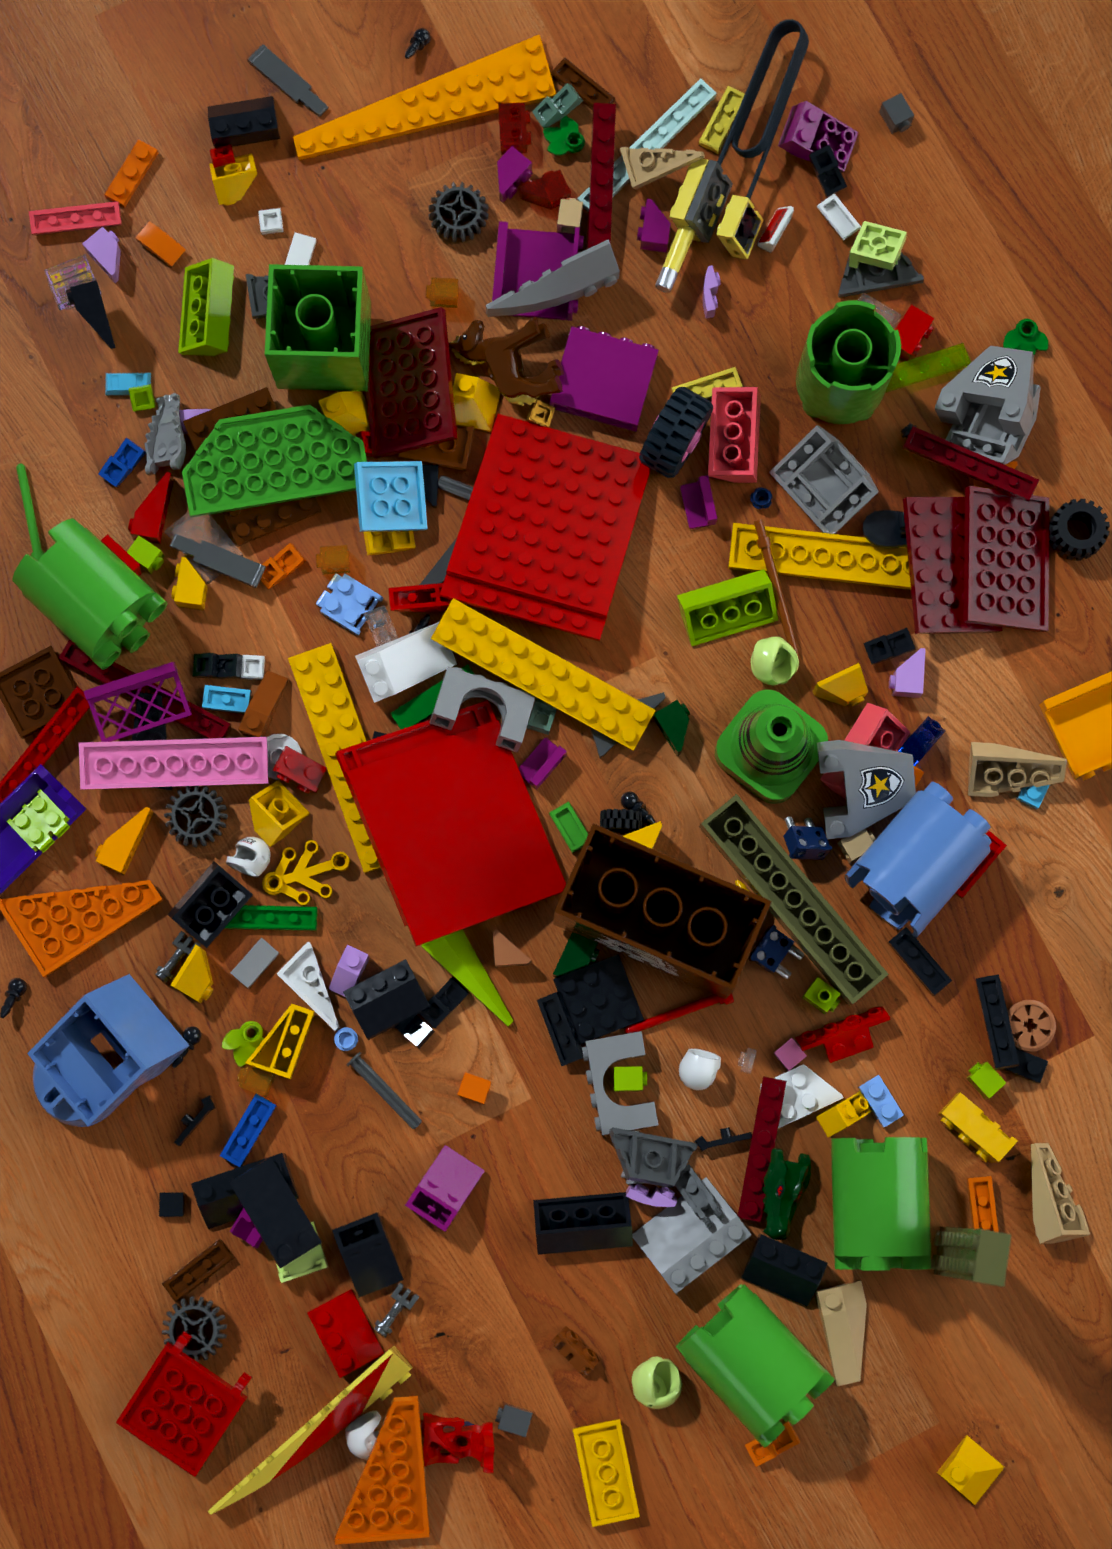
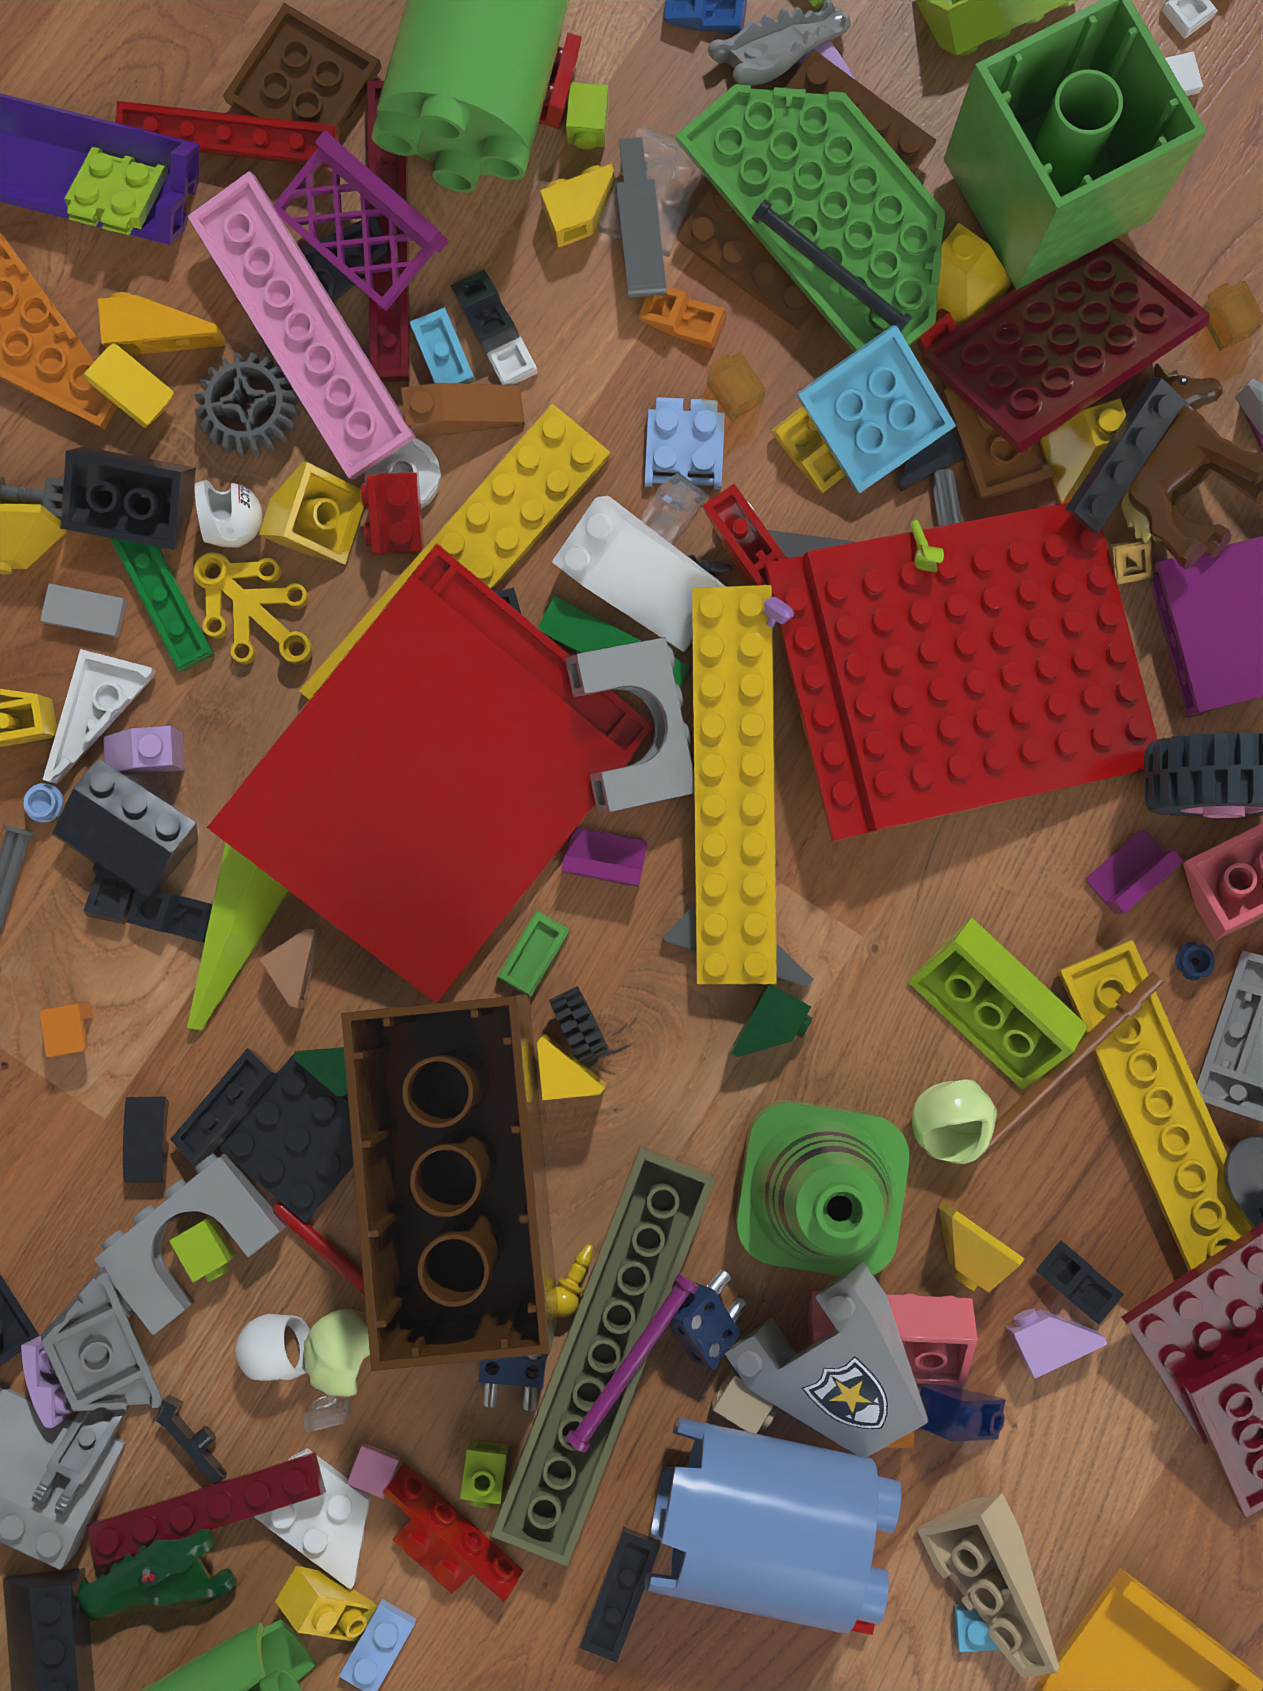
camera: 65 degrees right, 5 degrees up
red slope [128,472,174,544] -> none
sand green slope [527,698,557,735] -> none
black bar [621,791,656,825] -> none
none -> yellow slope [82,343,174,428]
none -> black slope [123,1096,169,1183]
none -> yellowish green piece [303,1308,370,1397]
none -> magenta bar [565,1272,699,1453]
none -> black bar [752,199,913,333]
none -> medium lavender rock [763,597,794,627]
none -> lime hand [909,520,944,572]
none -> black plate [1065,377,1186,533]

